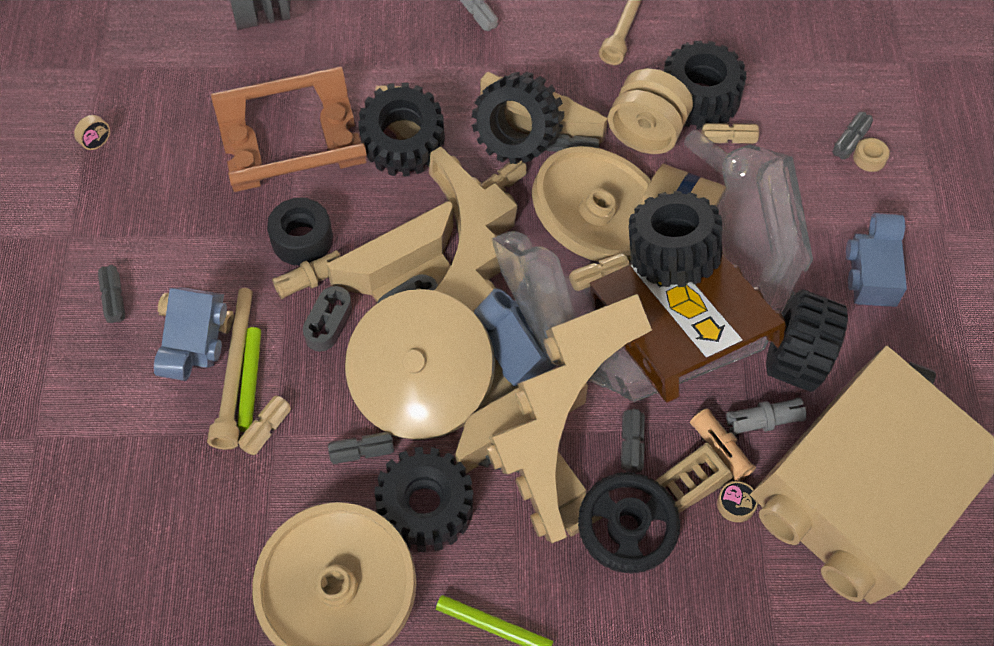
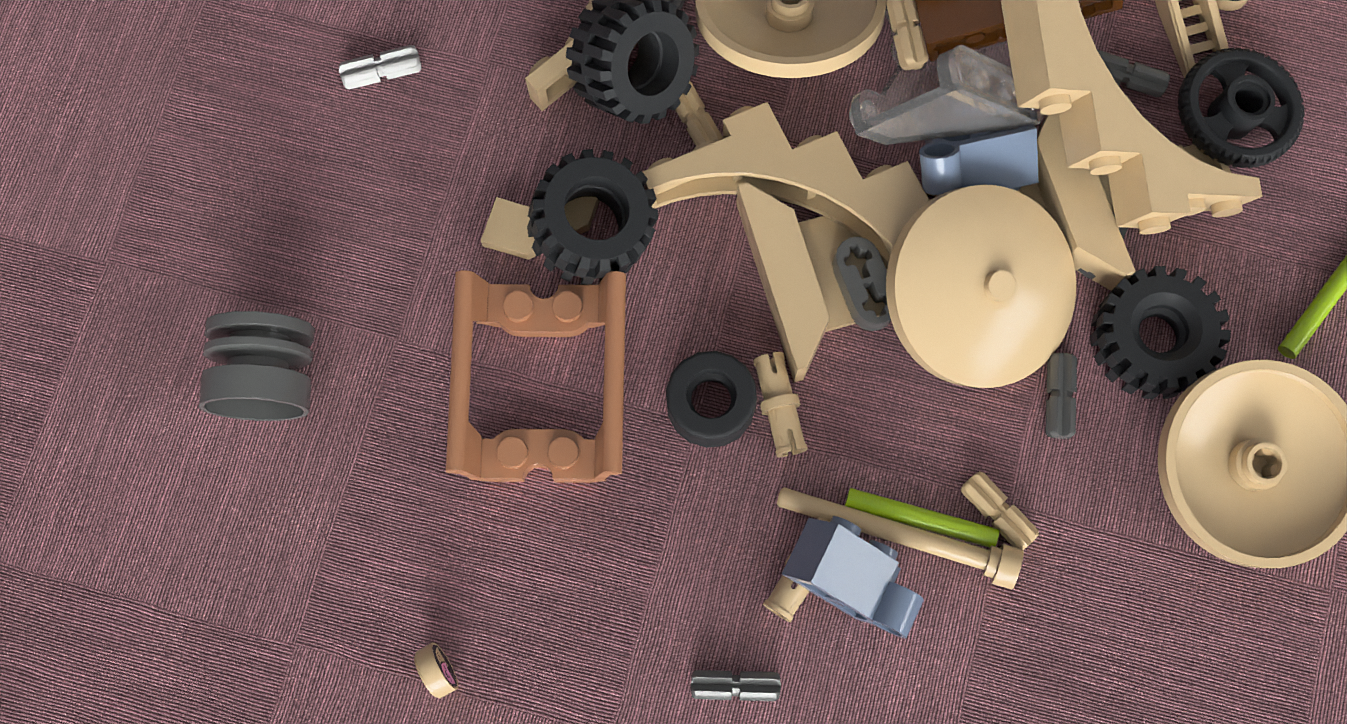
camera: 70 degrees left, 15 degrees up
dark grey beam [303,286,352,352] -> none

